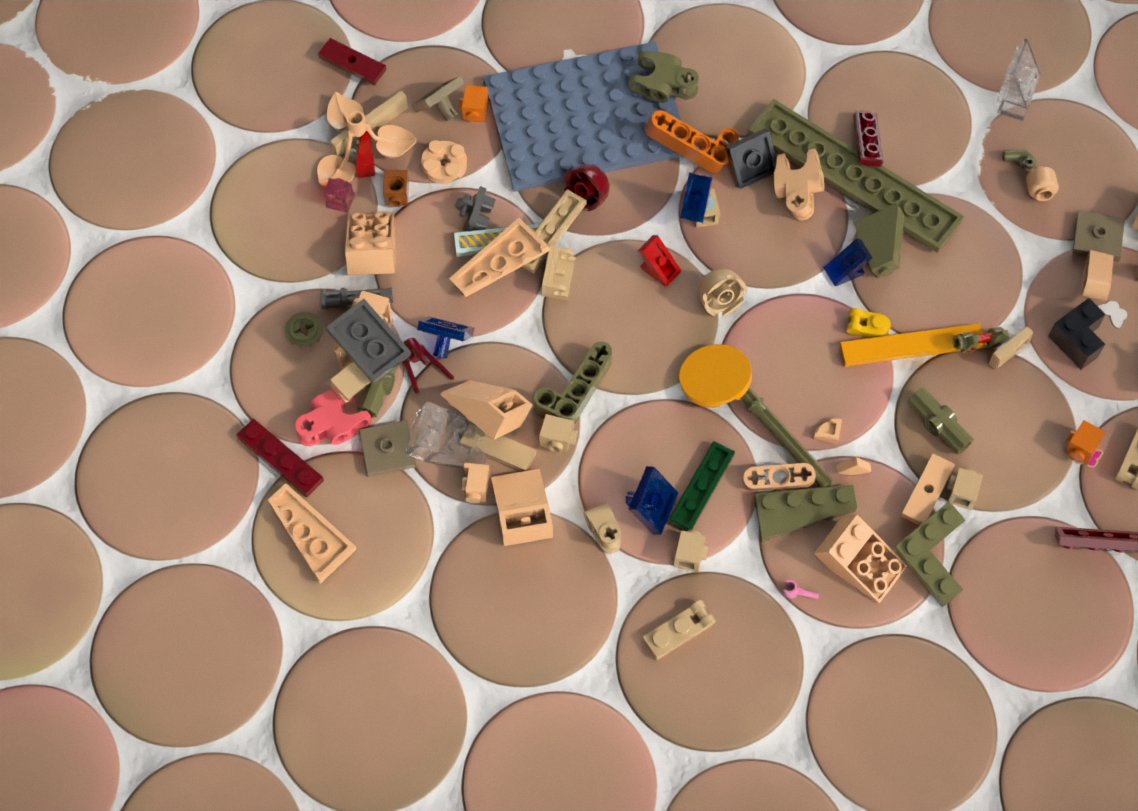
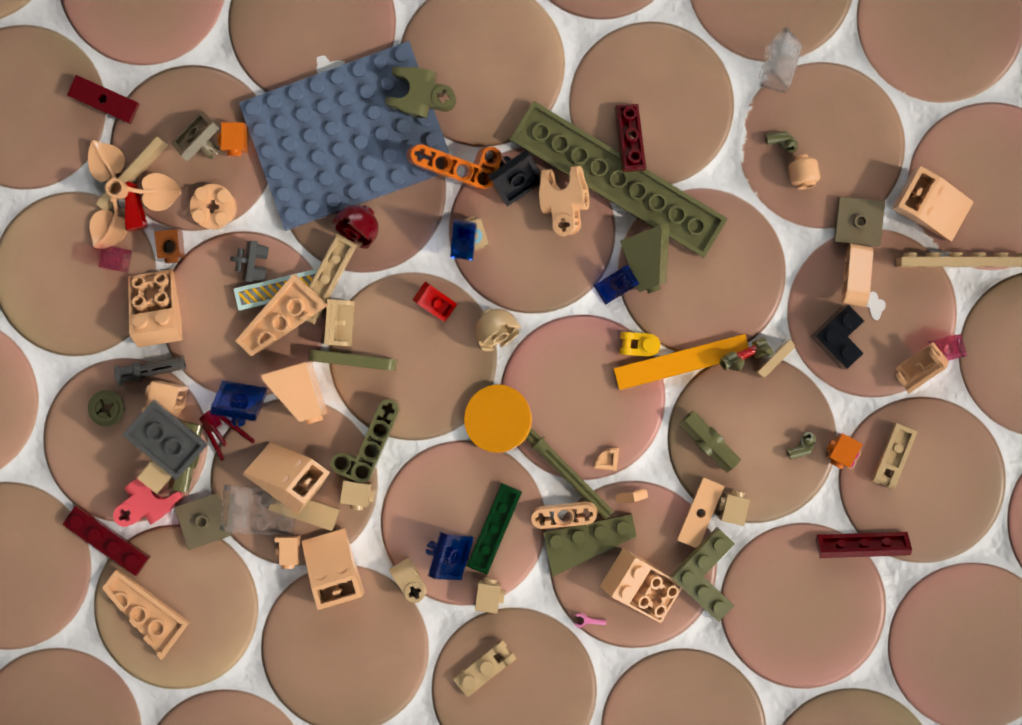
camera: 10 degrees left, 25 degrees up
none -> light nougat slope [261,362,328,424]
none -> olive beam [308,349,397,371]
none -> olive arm [787,432,816,460]

